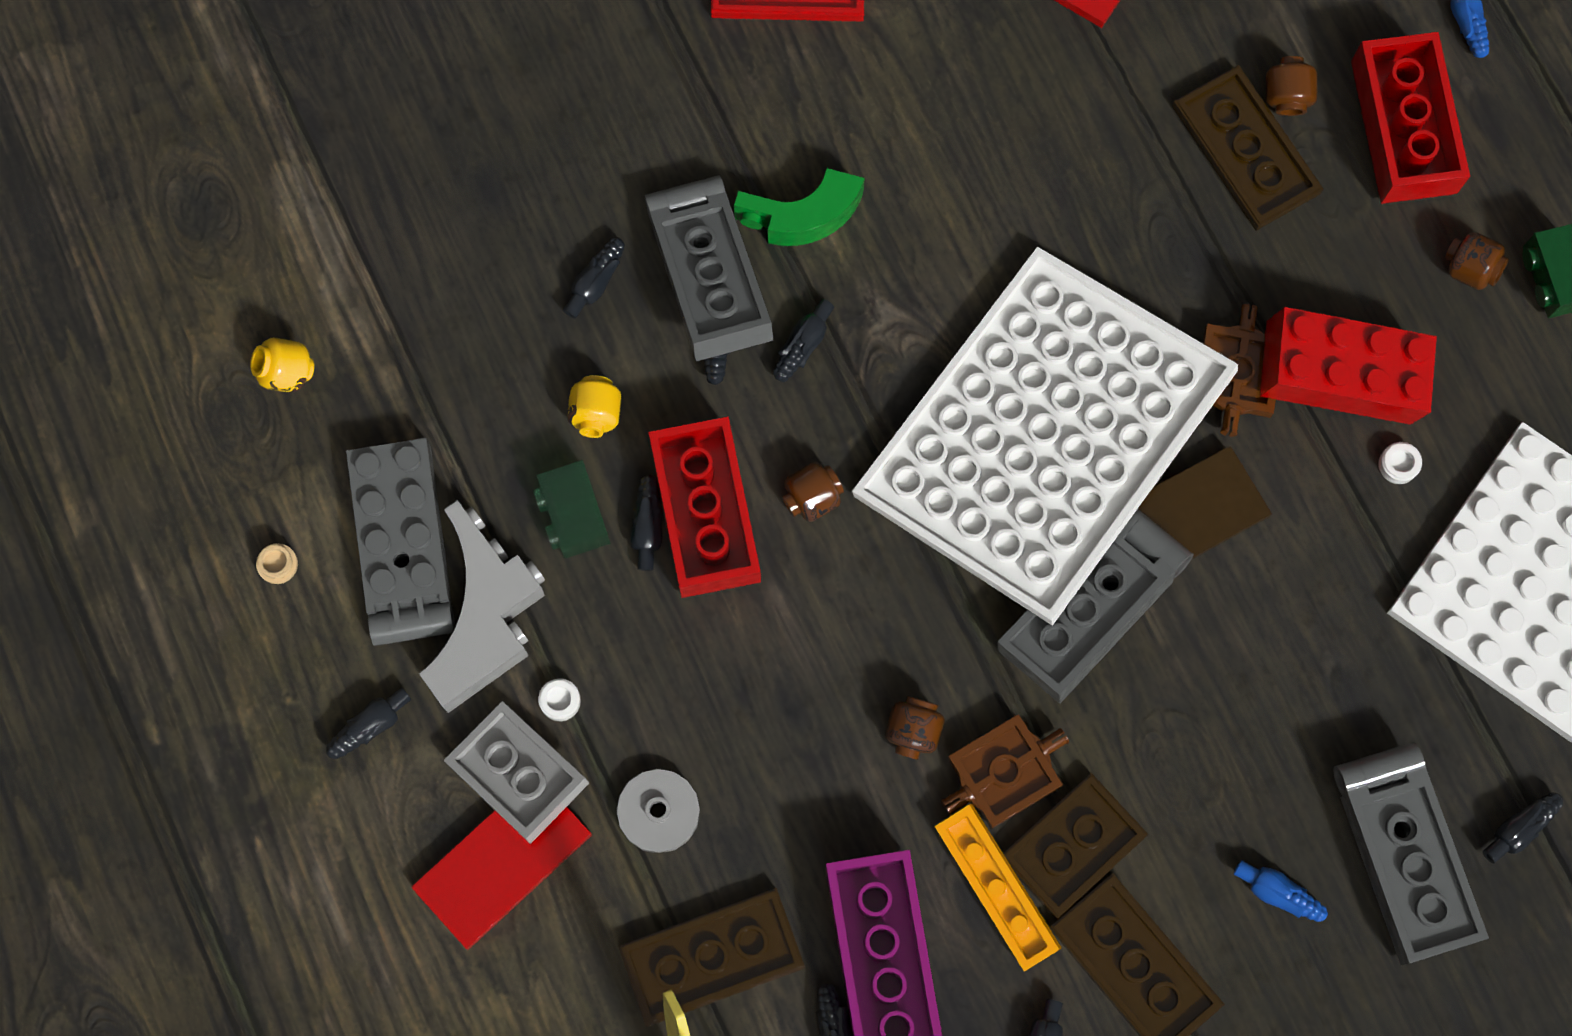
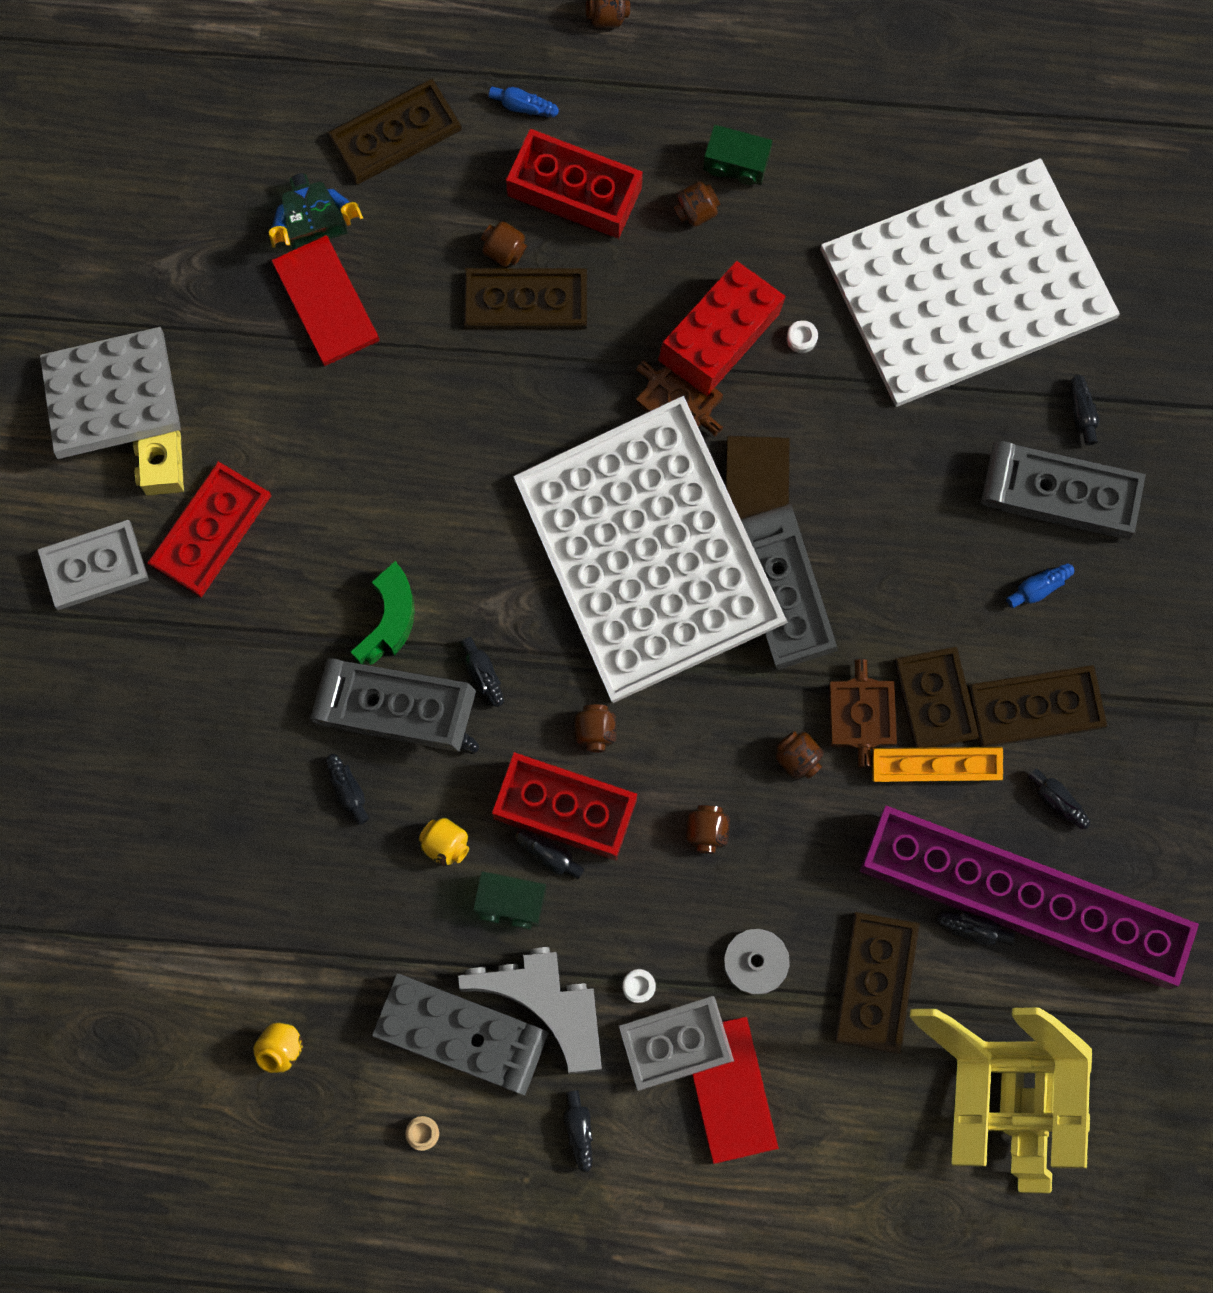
camera: 60 degrees left, 0 degrees up
none -> reddish brown head [686,805,730,854]

